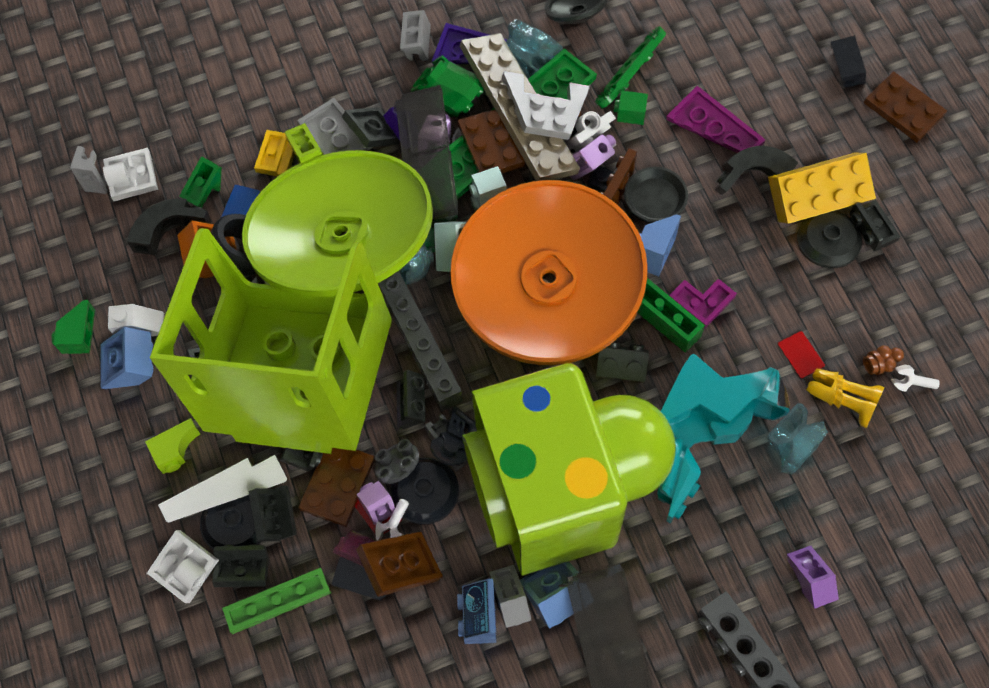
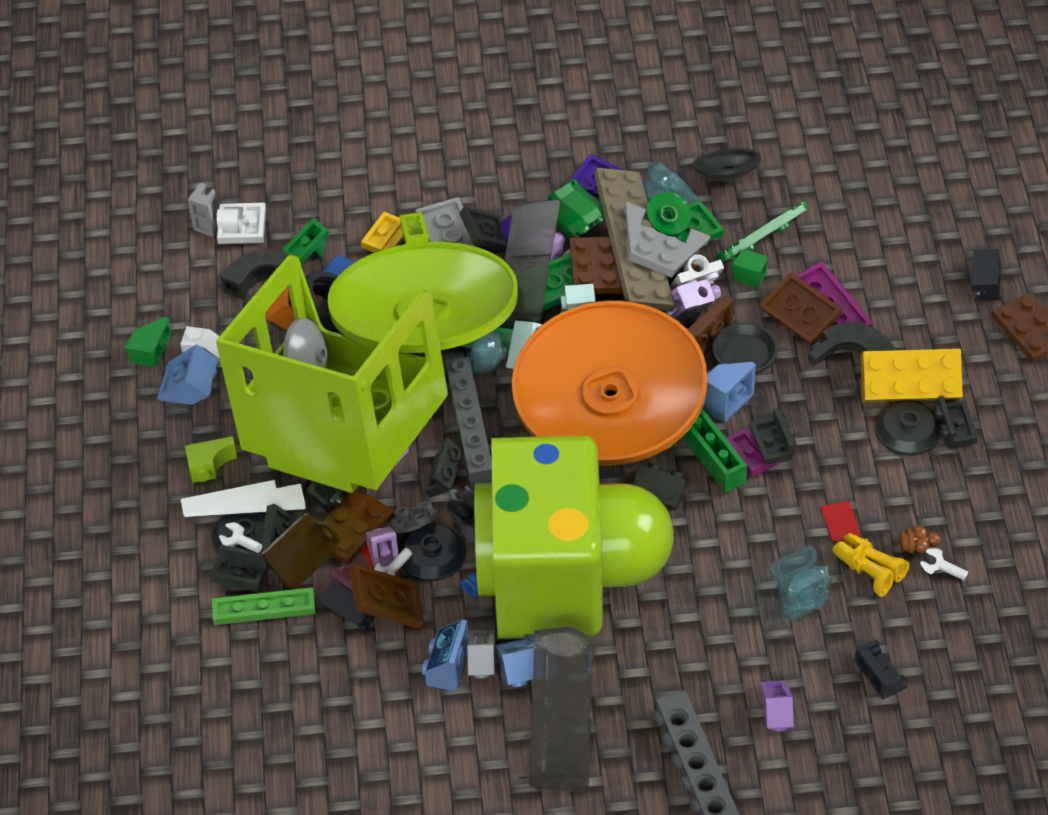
camera: 15 degrees right, 15 degrees down
white plate [147,530,219,604] -> none
light grey hinge [400,10,431,61] -> none
teal piece [657,354,790,523] -> none
none -> white bar [219,523,262,553]
none -> dark brown piece [261,514,341,590]
none -> light grey dish [284,318,327,368]
none -> blue bush [461,573,478,598]
none -> green dish [646,192,691,236]
none -> pearl dark grey bracket [749,408,796,466]
none -> reddish brown plate [759,272,844,346]
none -> black hinge [854,640,908,700]

